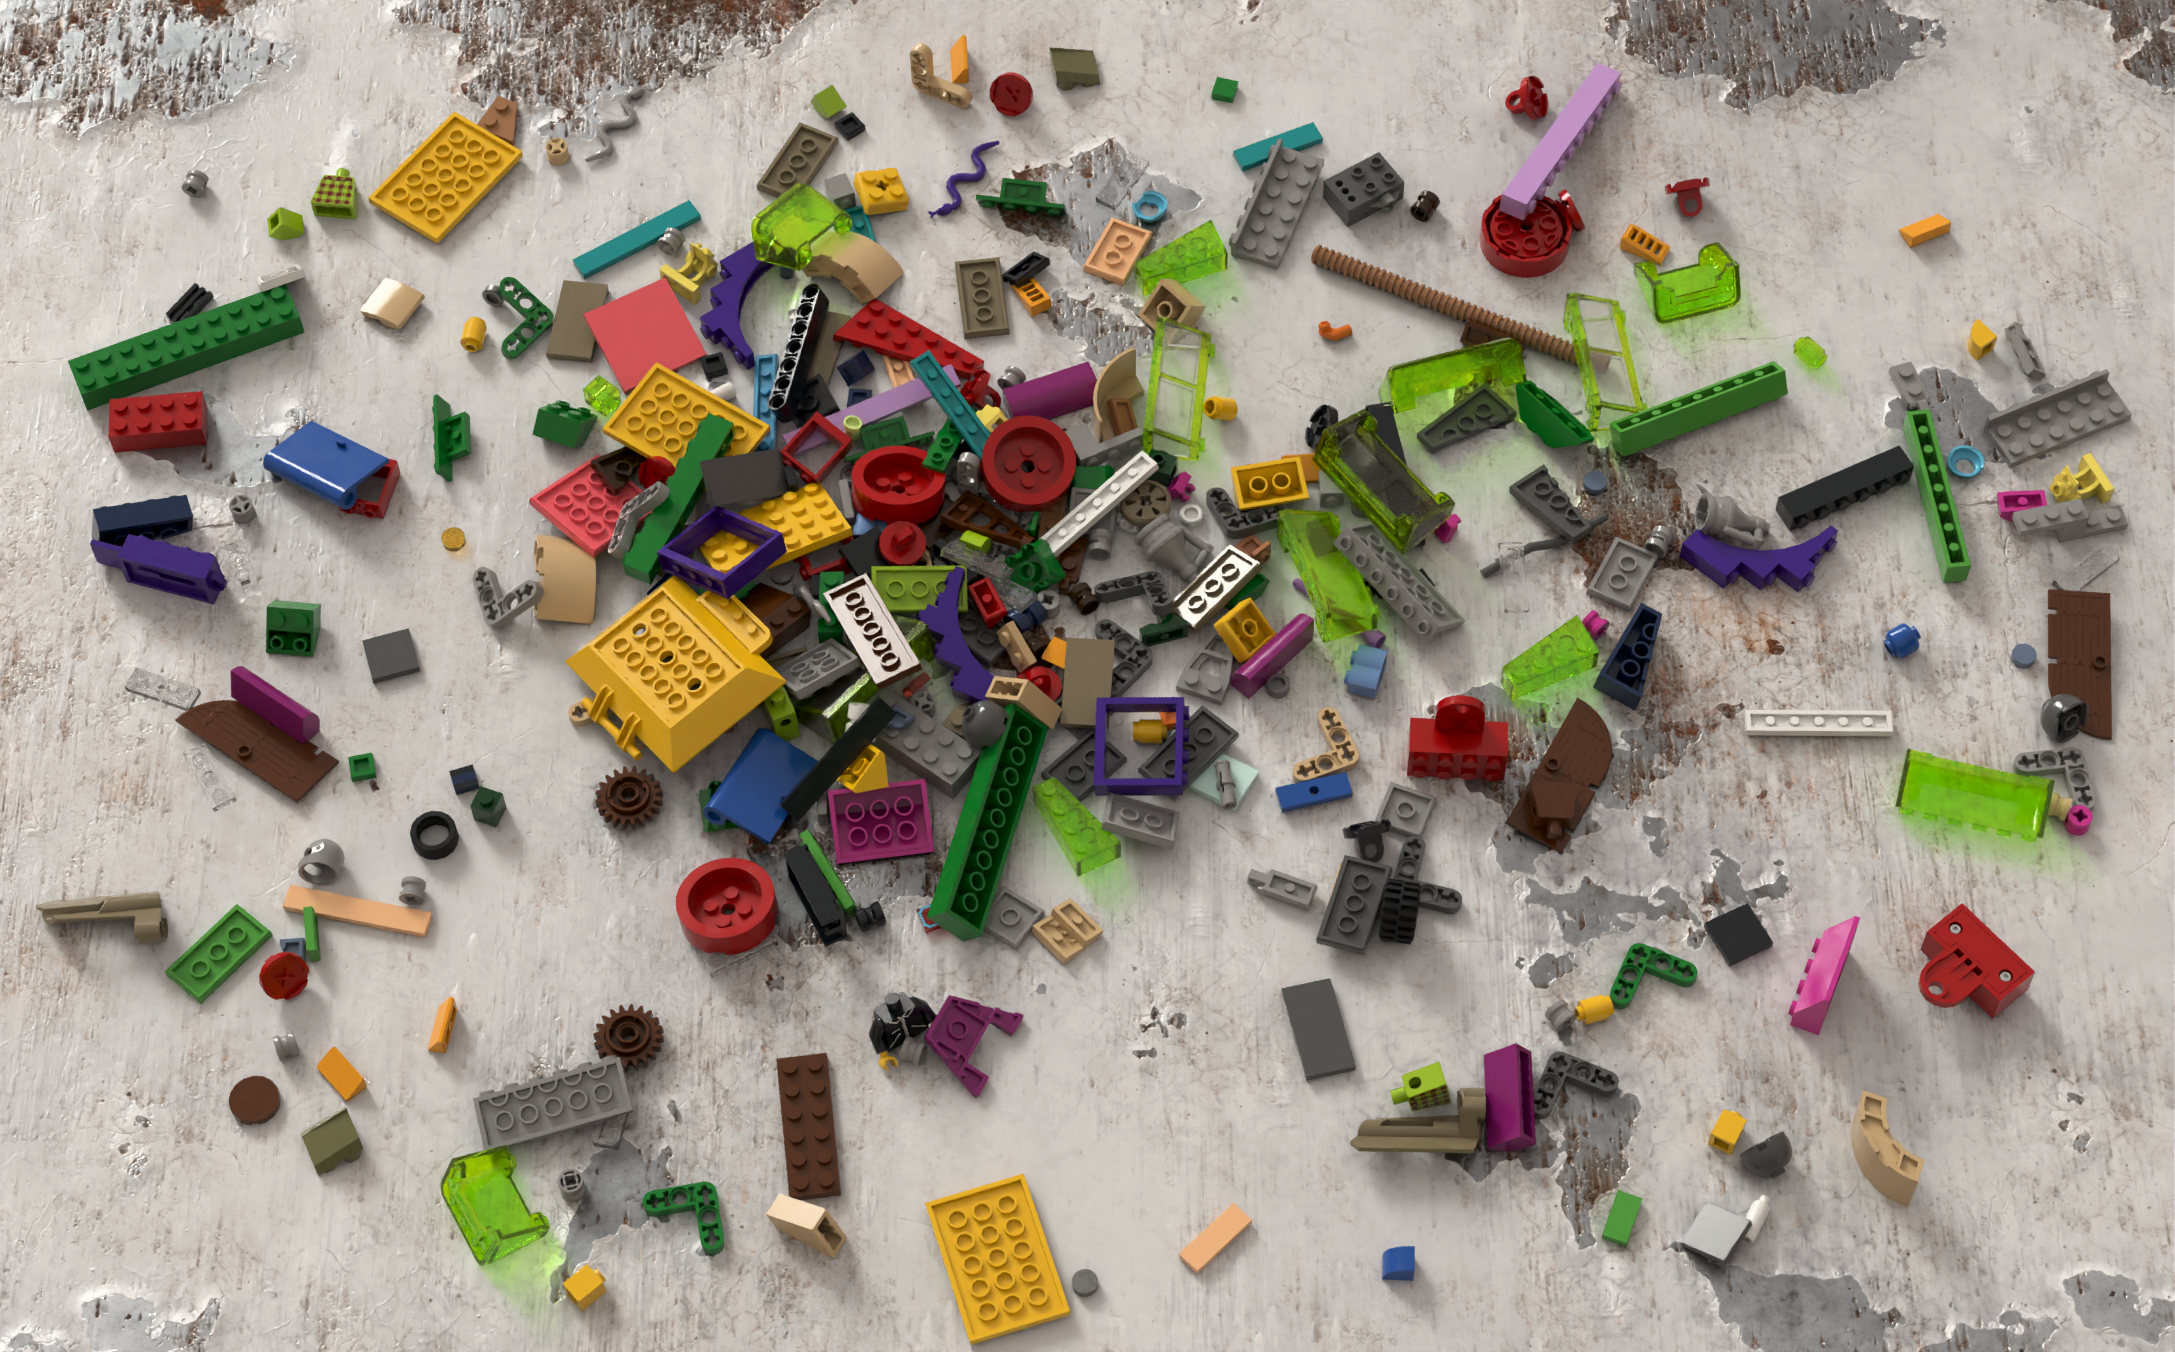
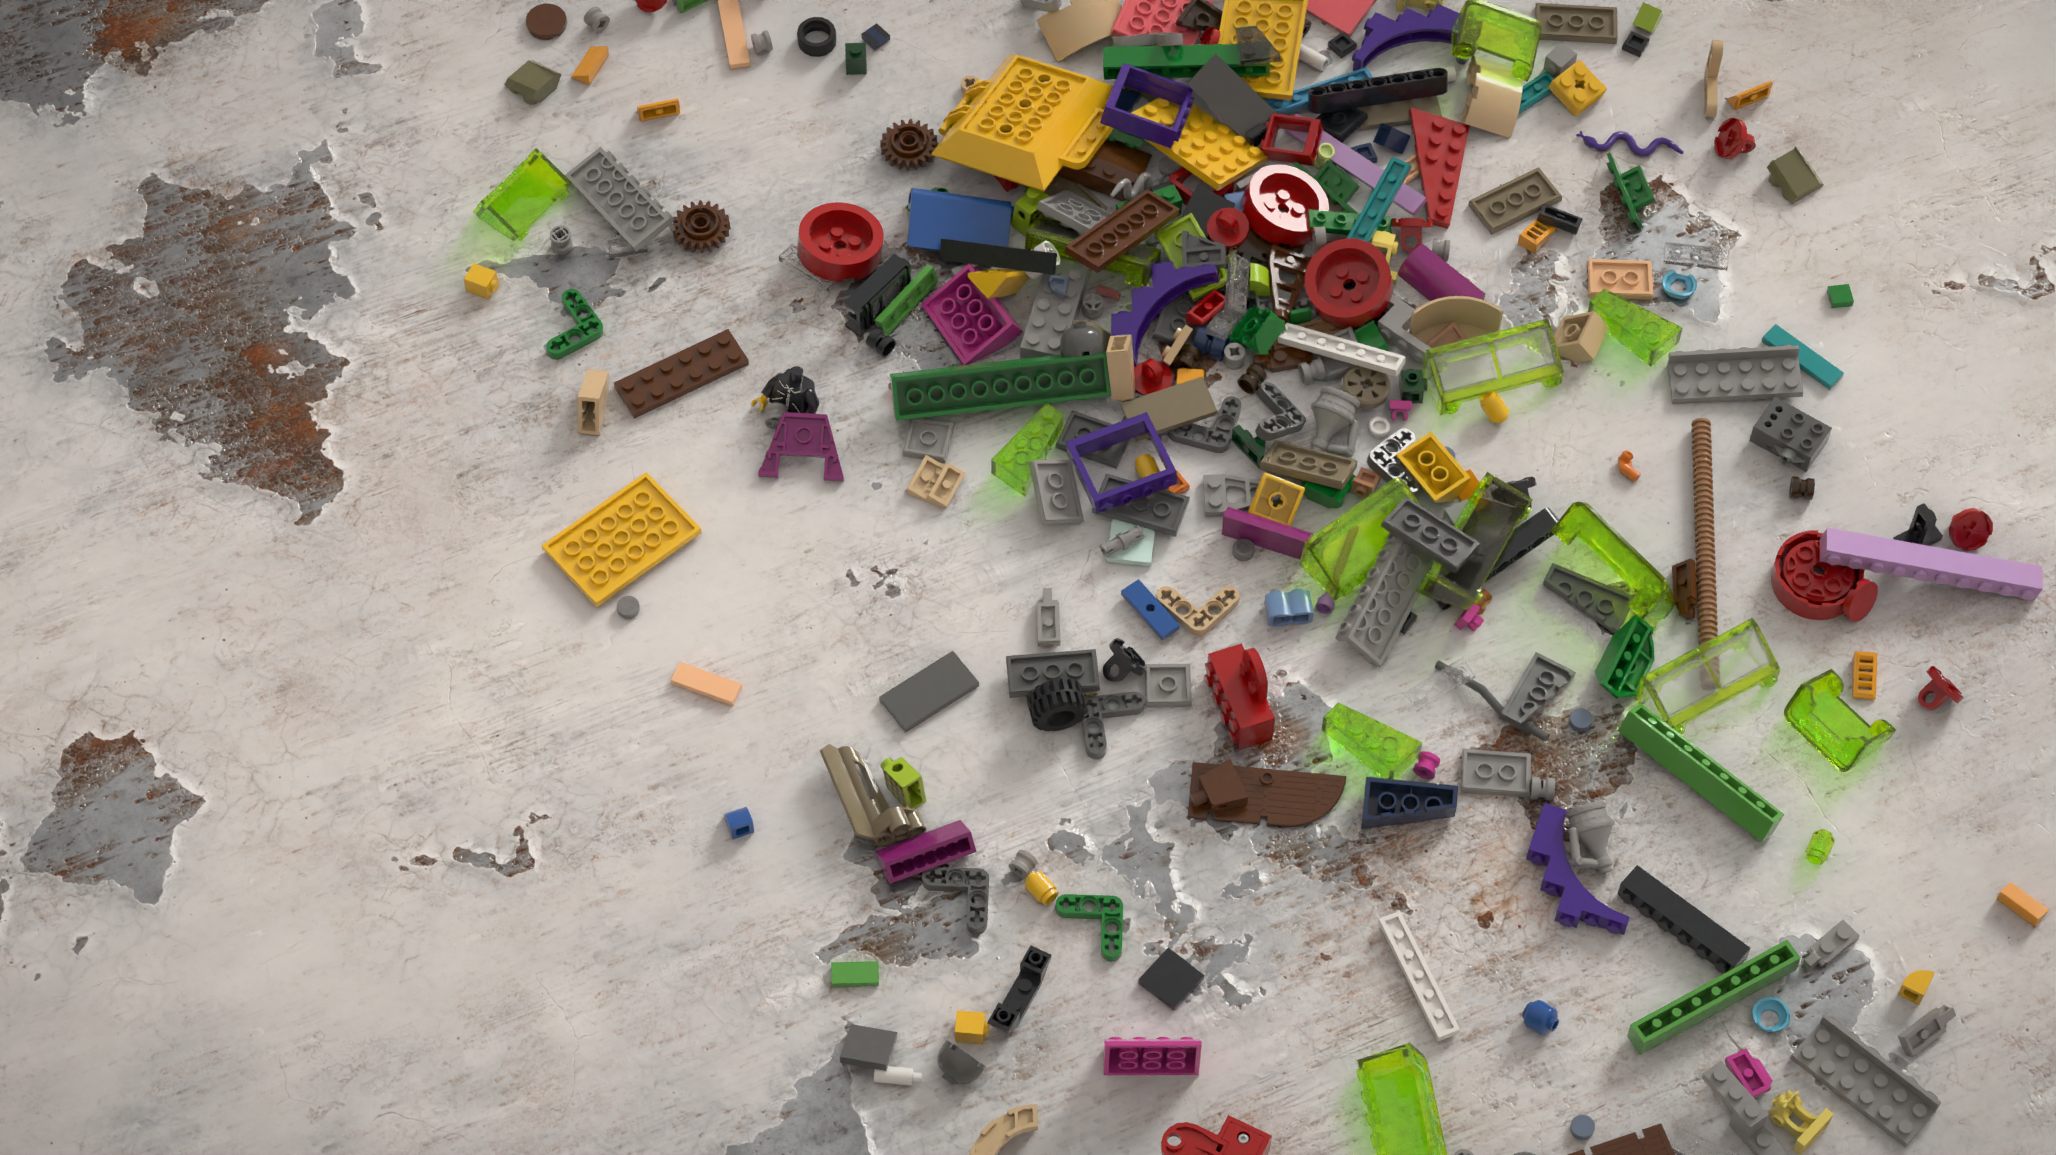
camera: 65 degrees right, 0 degrees up
none -> black slope [988,945,1052,1034]
none -> dark grey wing [1182,231,1226,268]
none -> clear smoke wing [1236,26,1280,66]
none -> dark grey tile [1381,497,1480,573]
none -> black bracket [1893,503,1943,546]

